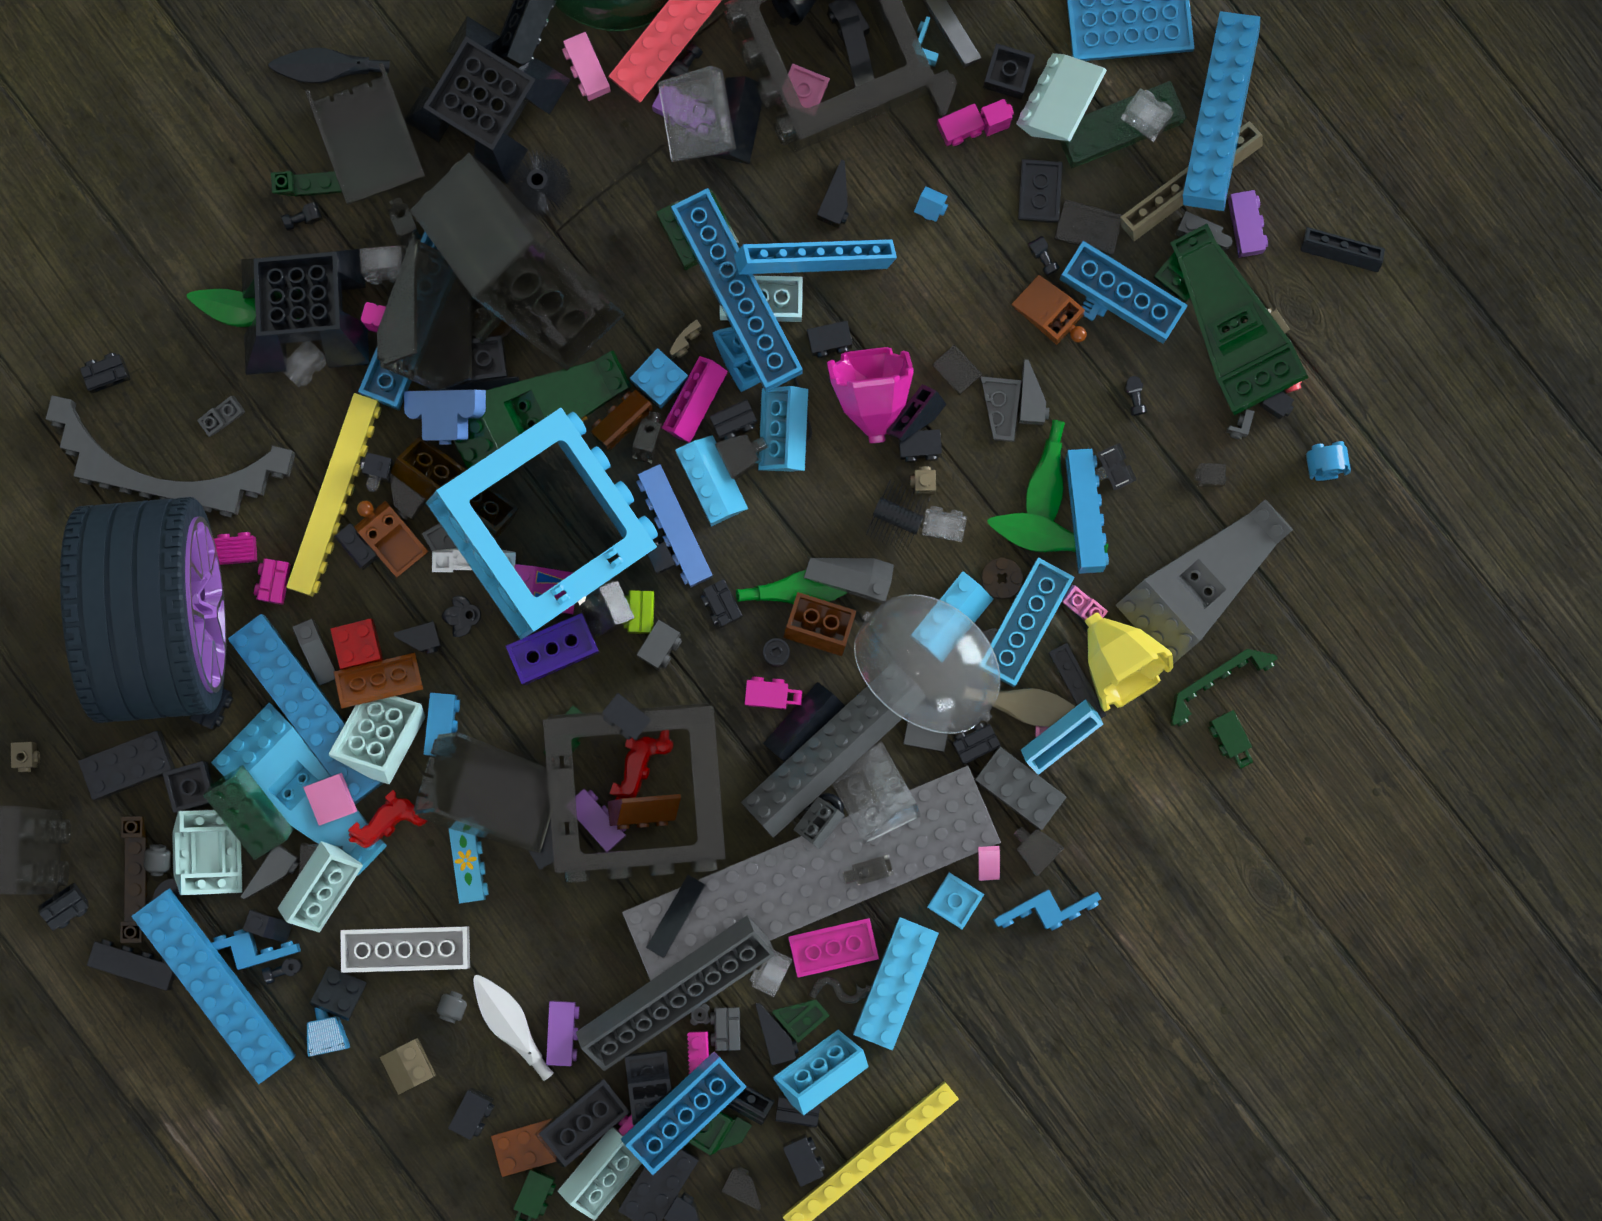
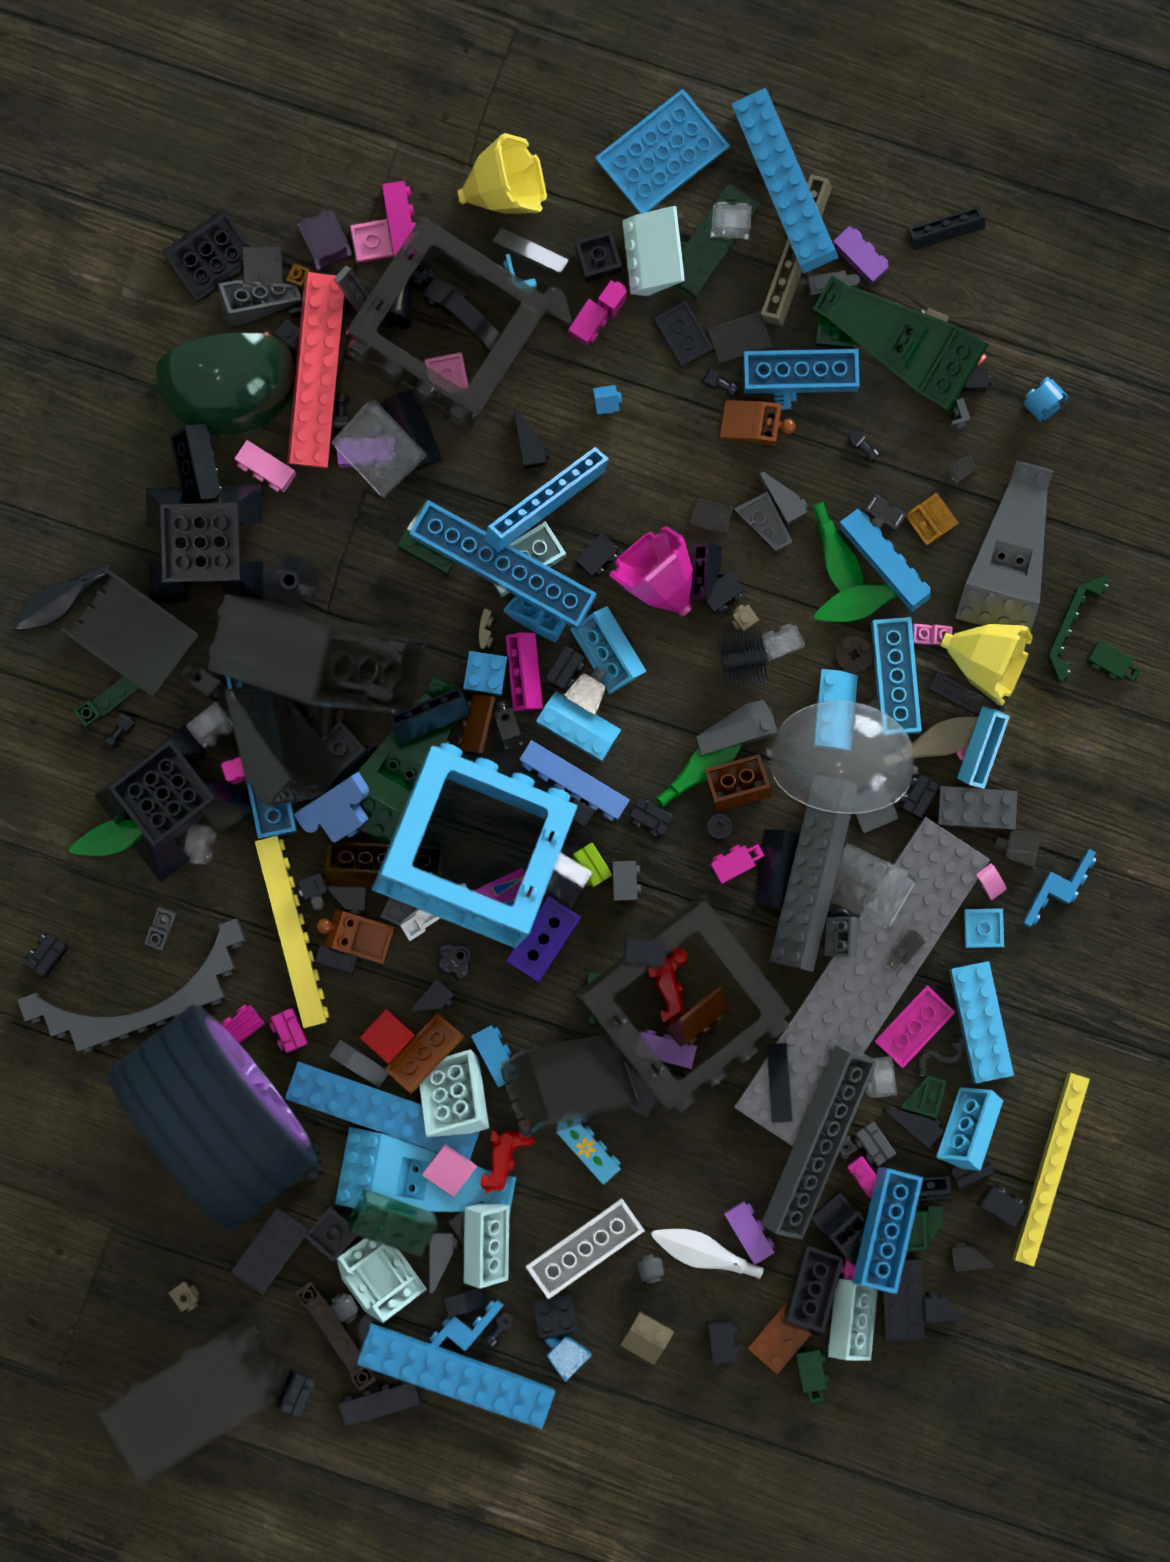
camera: 30 degrees left, 0 degrees up
none -> black brick [388,687,470,744]
none -> pearl gold slope [906,492,959,546]

